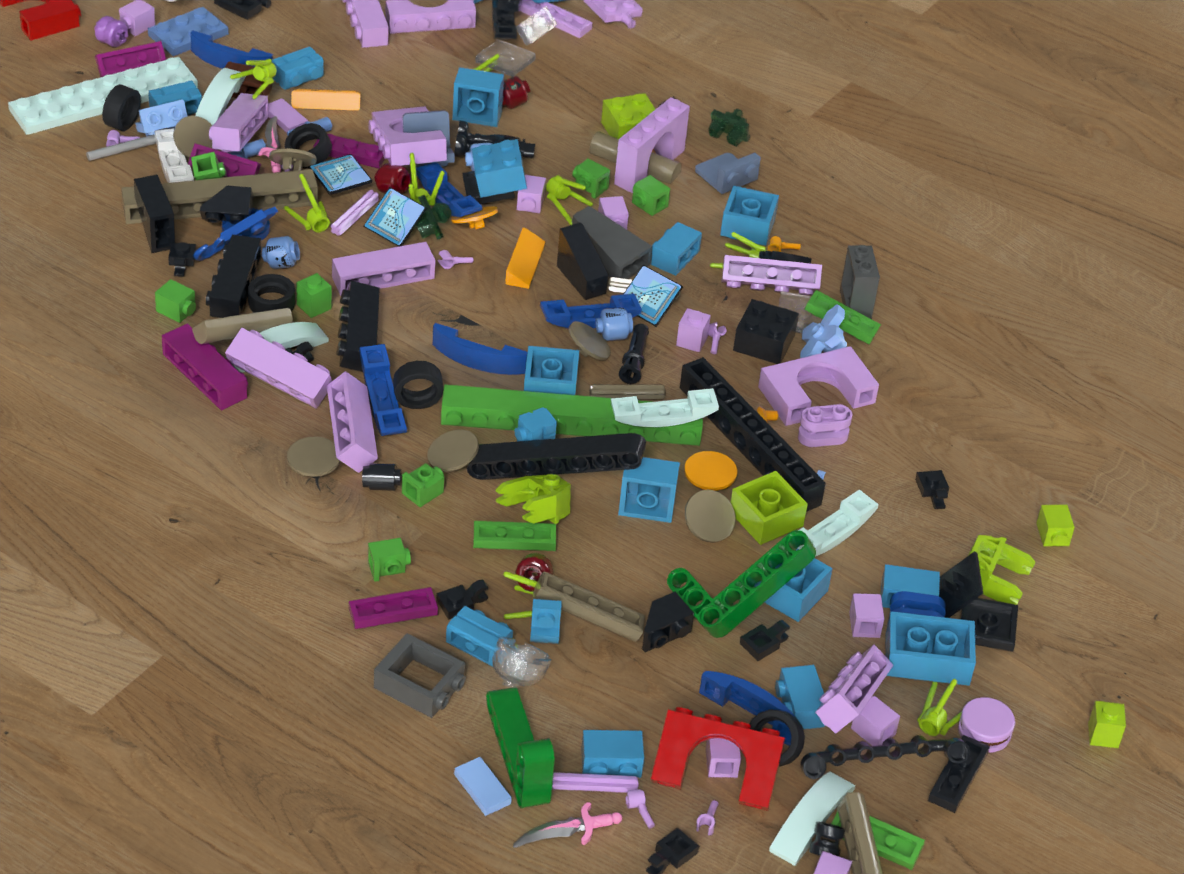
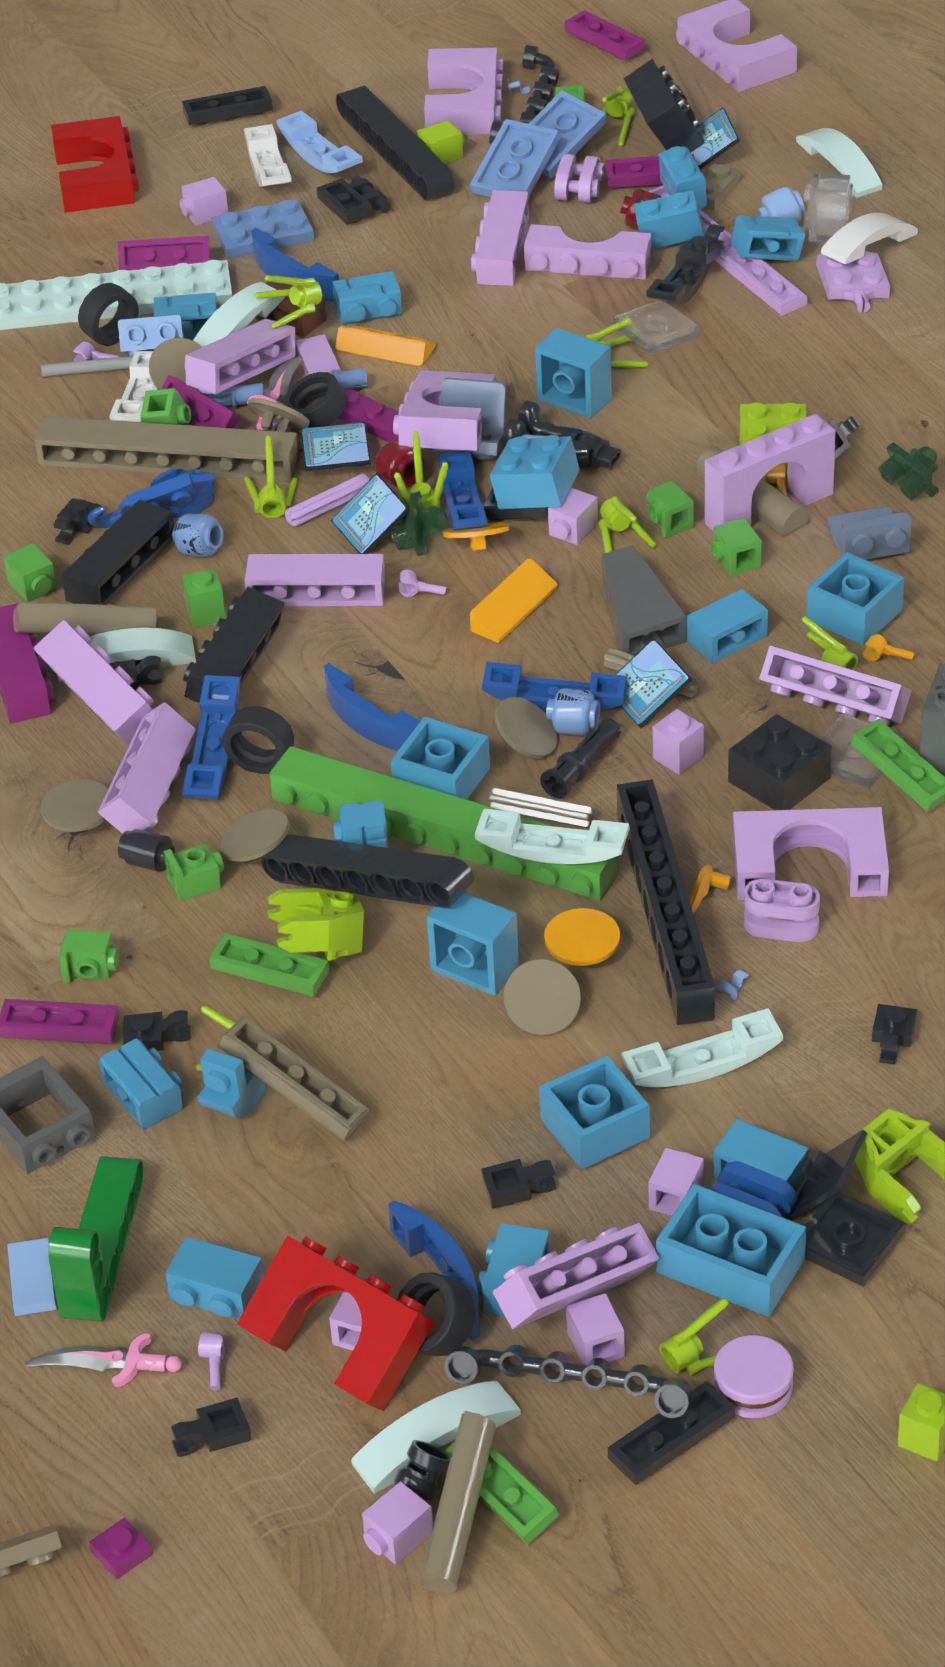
camera: 30 degrees right, 0 degrees up
medium lavender piece [94,16,128,47] -> none
black slope [134,174,175,253] -> none
black slope [200,185,253,225] -> none
black tyre [248,274,296,313] -> none
clear cylinder [492,637,551,689] -> none
dark red head [502,76,531,109] -> none
dark red head [515,553,553,592] -> none
clear plate [516,6,557,46] -> none
lavender axle [552,772,638,793] -> none
black slope [557,222,608,300] -> none
lavender brick [598,196,629,230] -> none
black slope [642,592,694,652] -> none
green beam [667,530,816,638] -> none
lavender hand [696,800,718,835] -> none
lavender hand [708,322,727,354] -> none
lime brick [731,471,808,545] -> none
black tile [759,251,812,264] -> none
light blue plant [800,304,847,358] -> none

